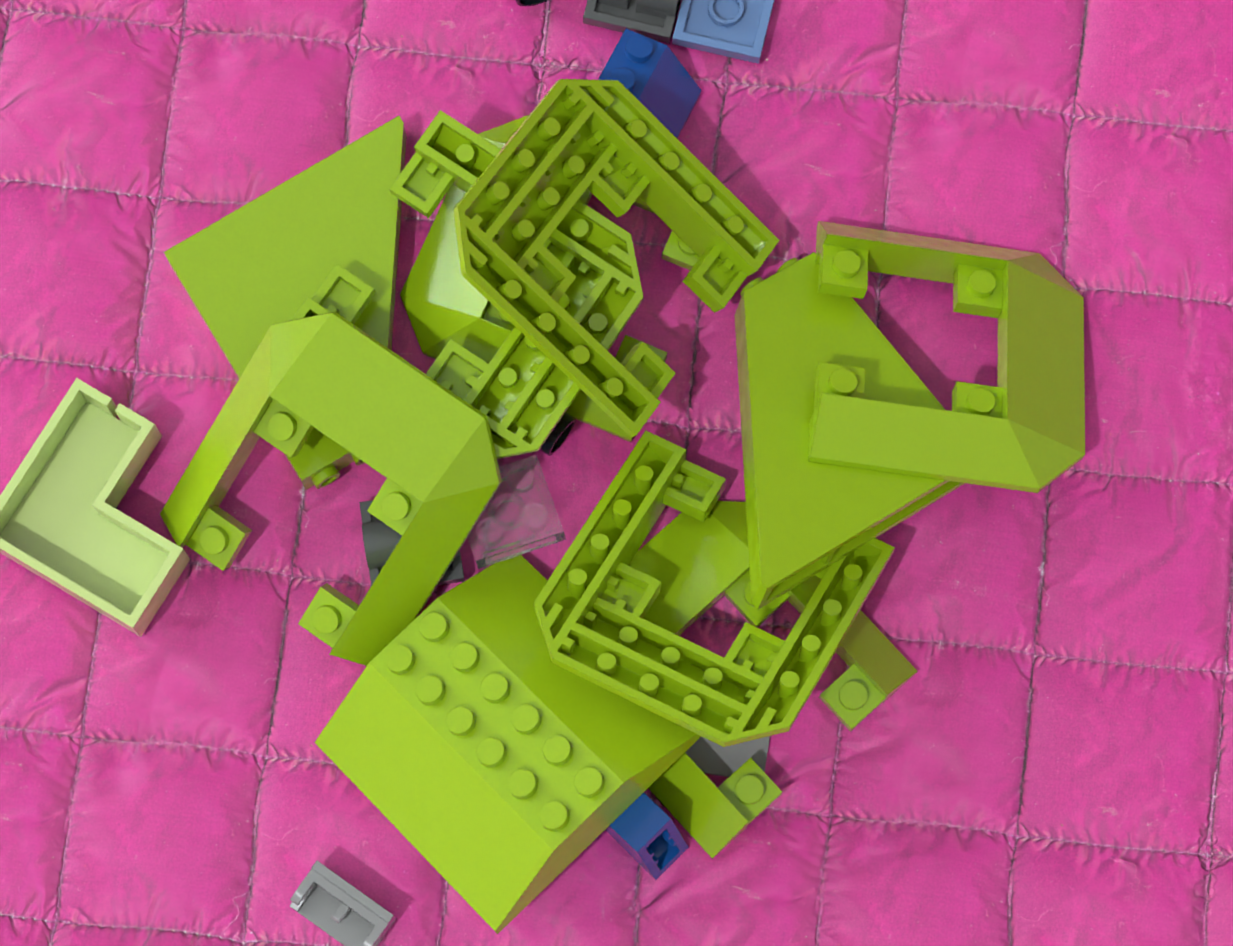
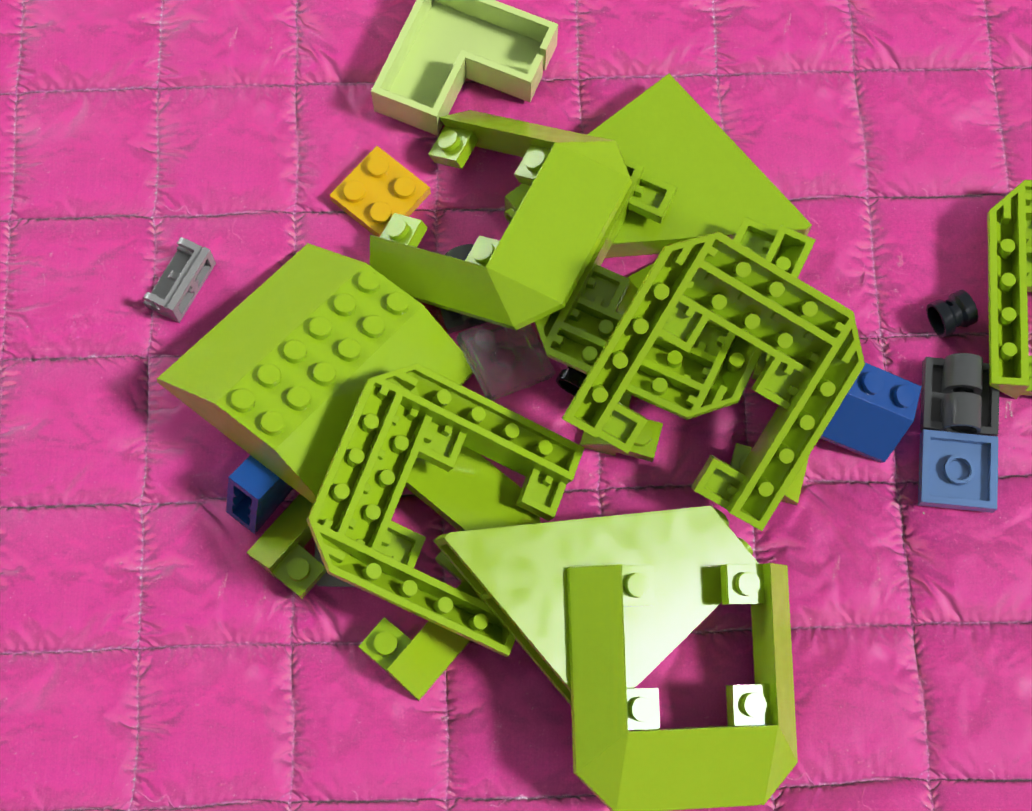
camera: 80 degrees right, 5 degrees down
none -> yellow plate [330,146,431,237]

